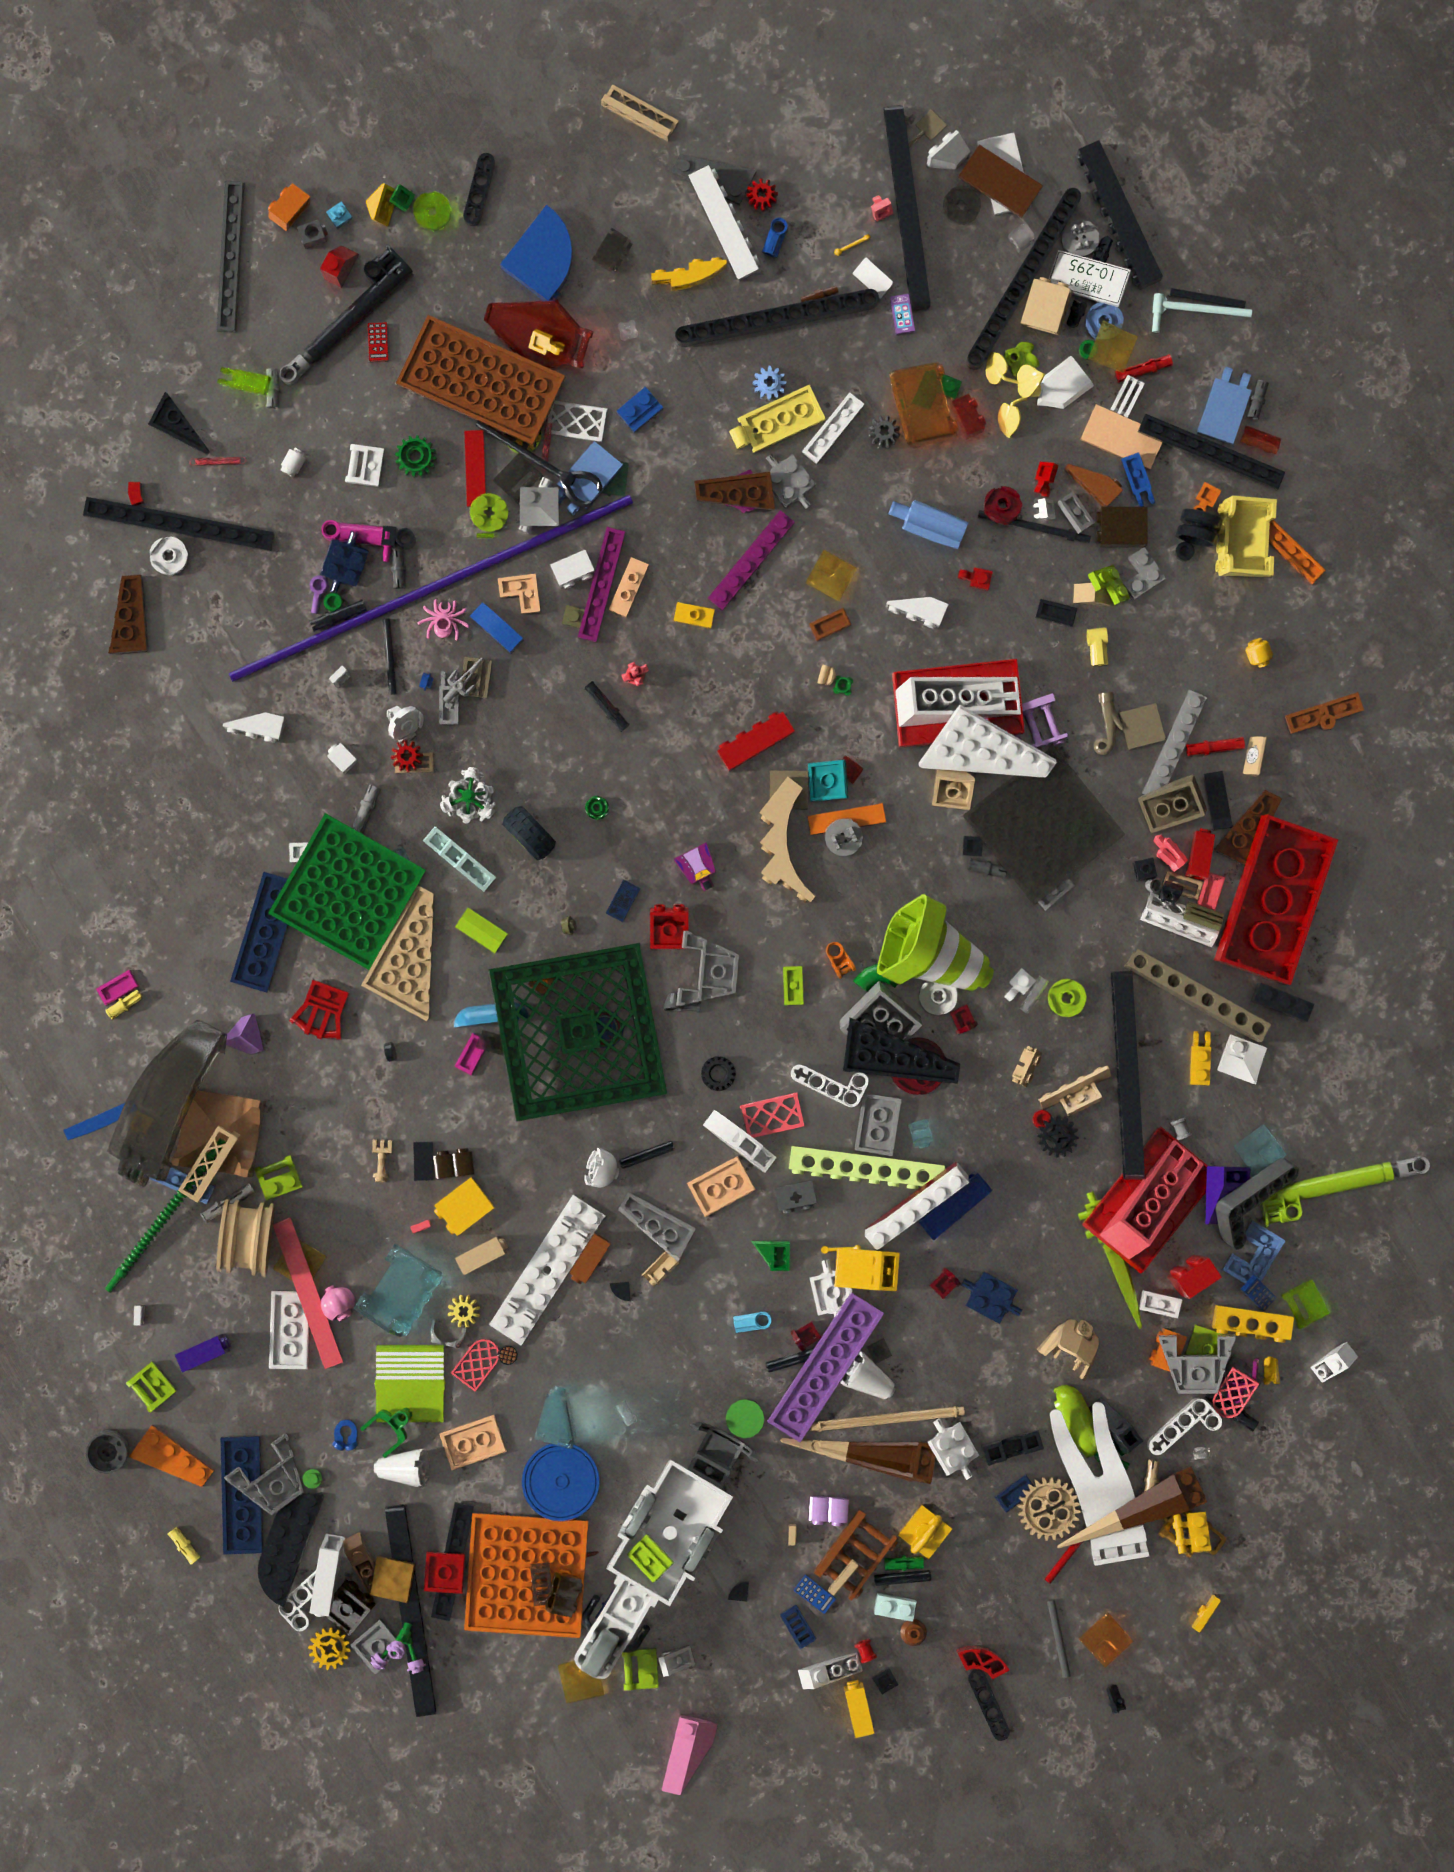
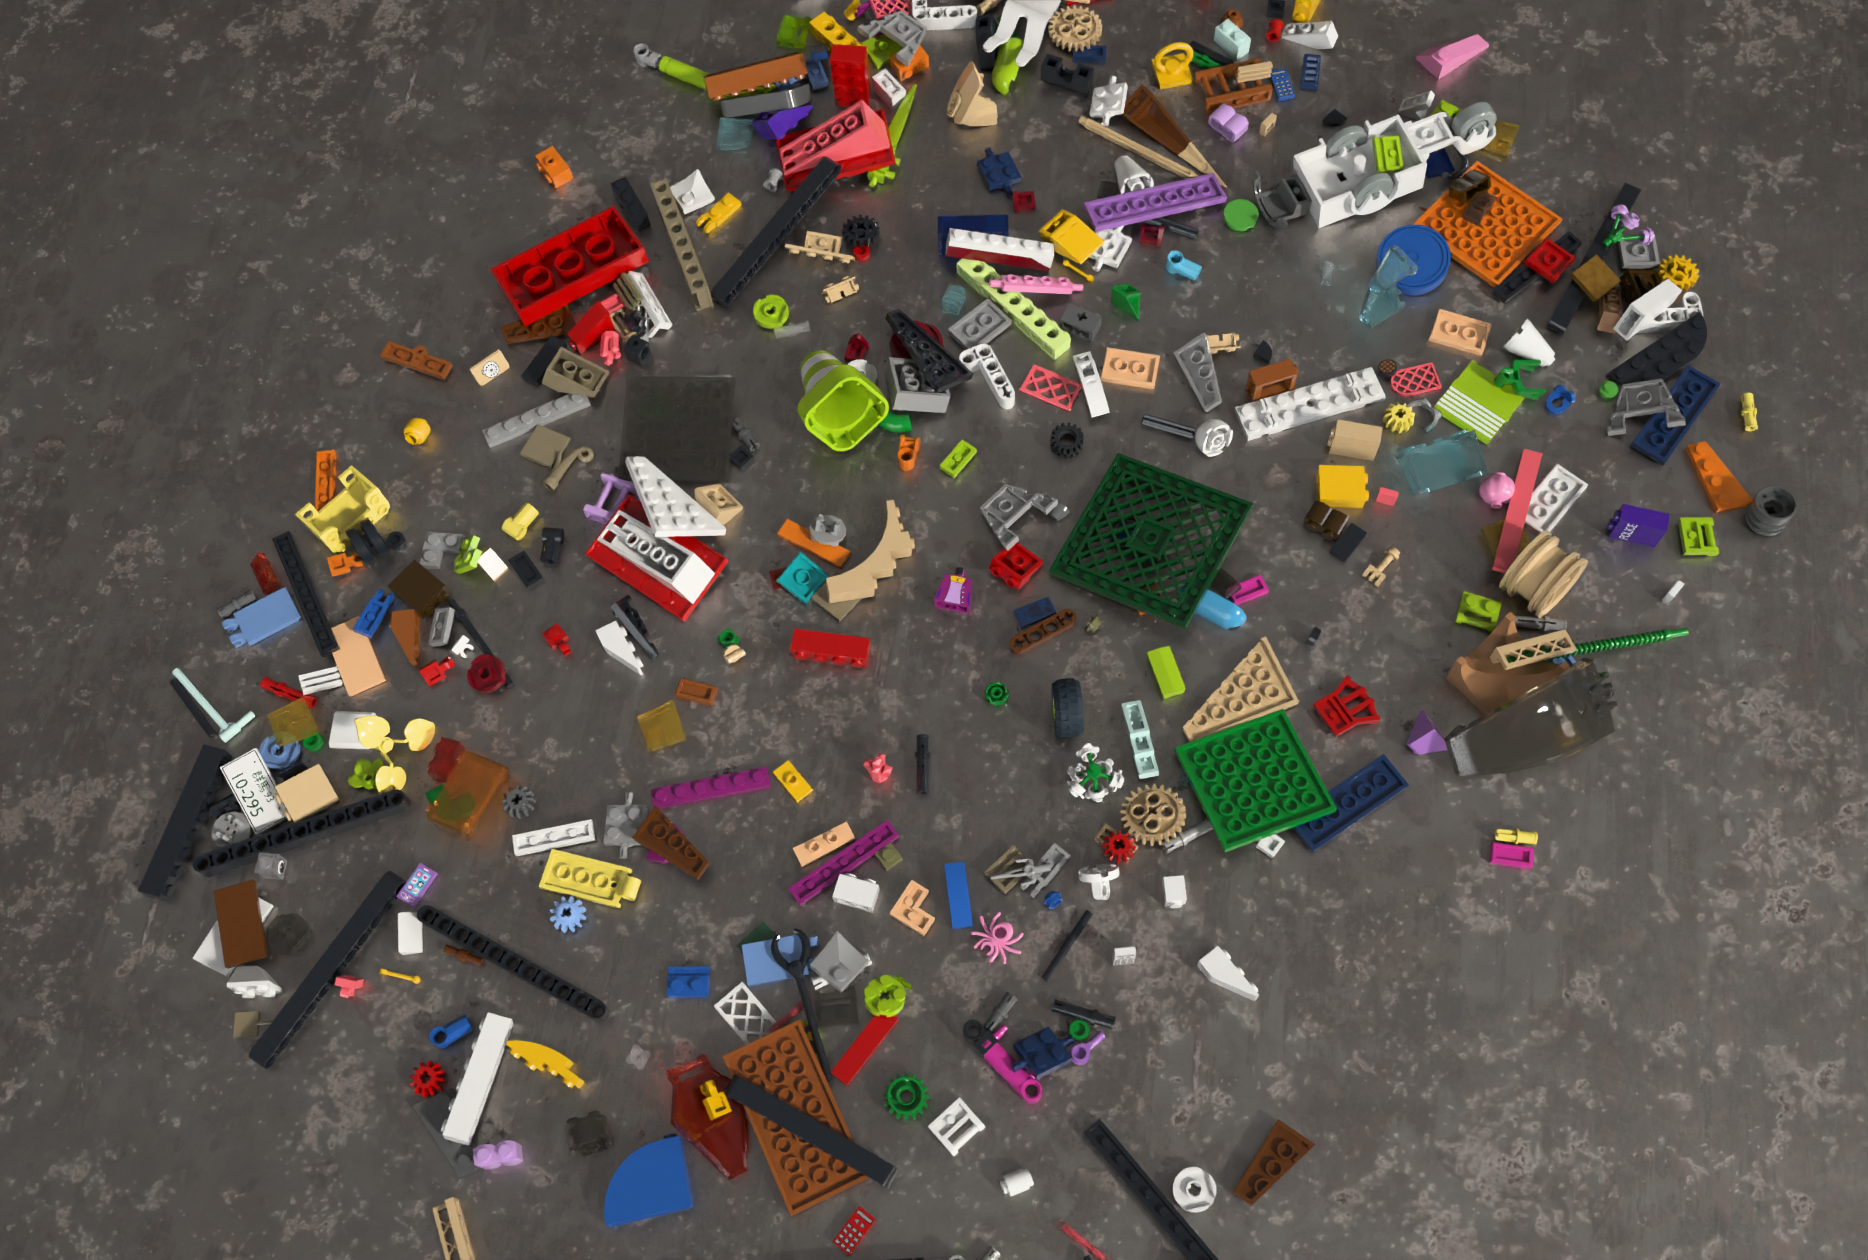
camera: 135 degrees left, 20 degrees down
blue sticker [63,1100,137,1140] -> none
dark purple piece [229,495,633,682] -> none
medium blue piece [888,500,969,549] -> none
white plate [1004,968,1036,1002] -> none
red pin [1186,737,1245,756] -> none
none -> lavender brick [473,1140,523,1170]
none -> orange brick [535,146,573,188]
none -> black piece [540,527,564,565]
none -> black wing [610,595,659,659]
none -> dark orange slope [703,51,808,101]
none -> black beam [724,1074,899,1189]
none -> bright pink plate [989,274,1083,294]
none -> reddish brown beam [1010,609,1076,655]
none -> tan gear [1120,784,1186,846]

